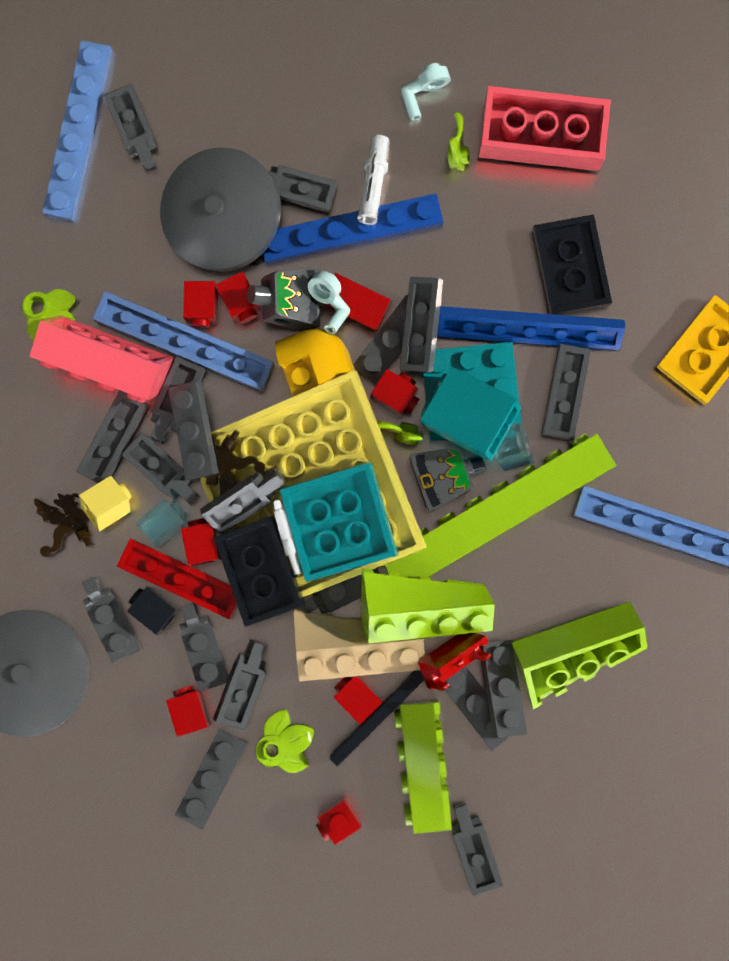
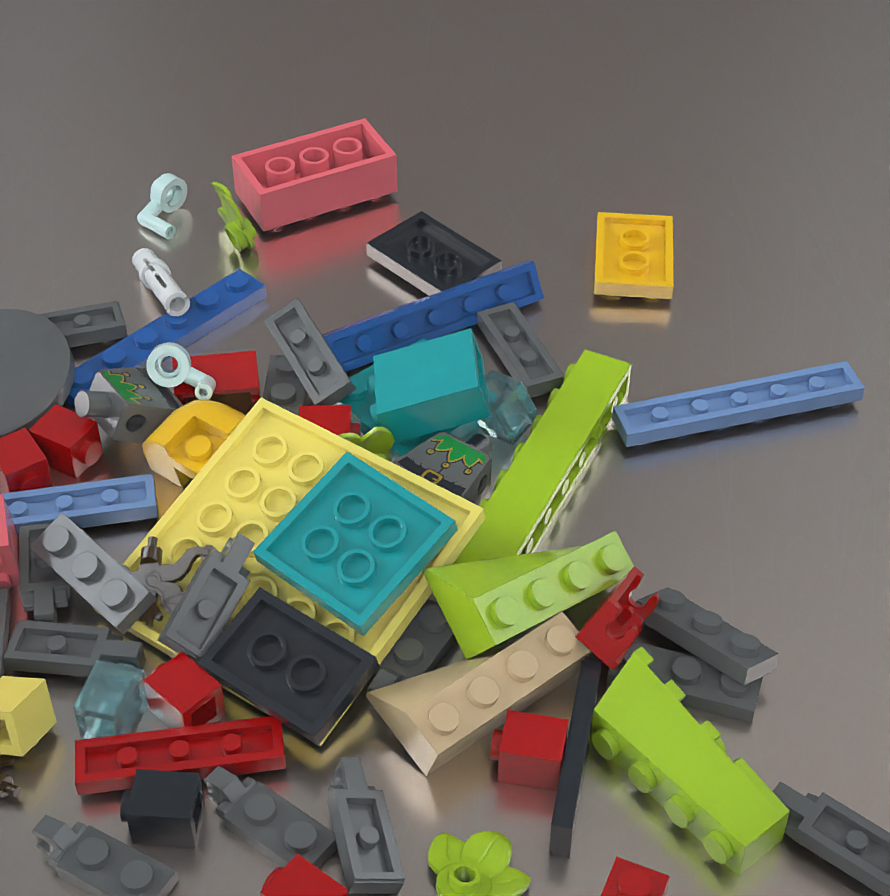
camera: 35 degrees left, 40 degrees down
white hand [274,500,302,575] -> none
lime wedge [512,602,648,710] -> none

